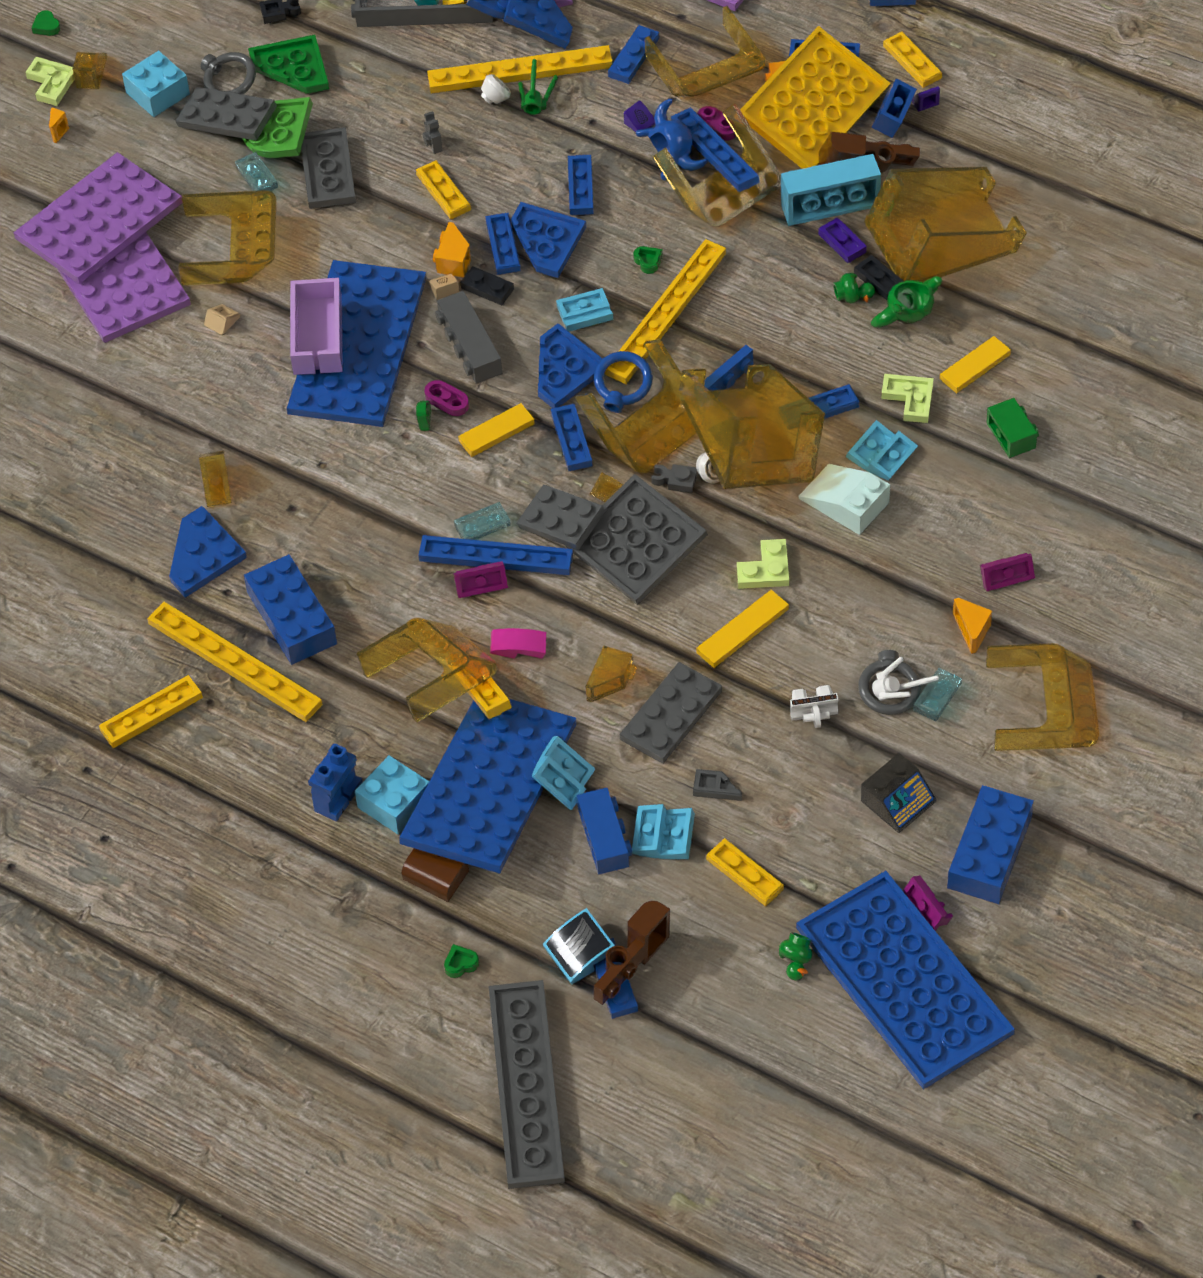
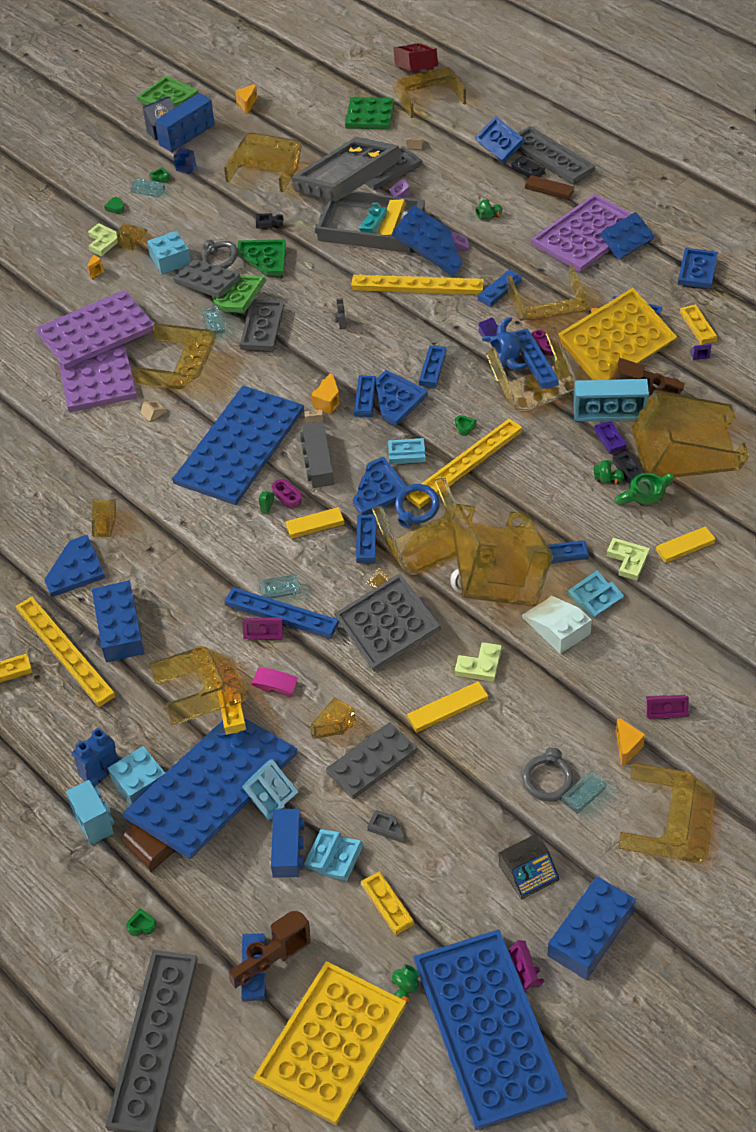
camera: 15 degrees right, 5 degrees down
lavender piece [290,278,342,375] -> none
yellow tile [416,160,471,220] -> none
black plate [460,266,514,306] -> none
white cone [481,74,511,104] -> none
dark grey plate [517,484,606,550] -> none
green plant [518,59,558,115] -> none
slope [543,908,615,985] -> none
dark grey plate [652,464,698,493] -> none
blue plate [696,345,754,408] -> none
white hips [790,685,838,728] -> none
blue brick [871,78,917,138] -> none
white plant [872,657,939,701] -> none
green brick [986,398,1039,459] -> none
none -> medium azure brick [66,780,115,845]
none -> yellow plate [253,961,407,1126]

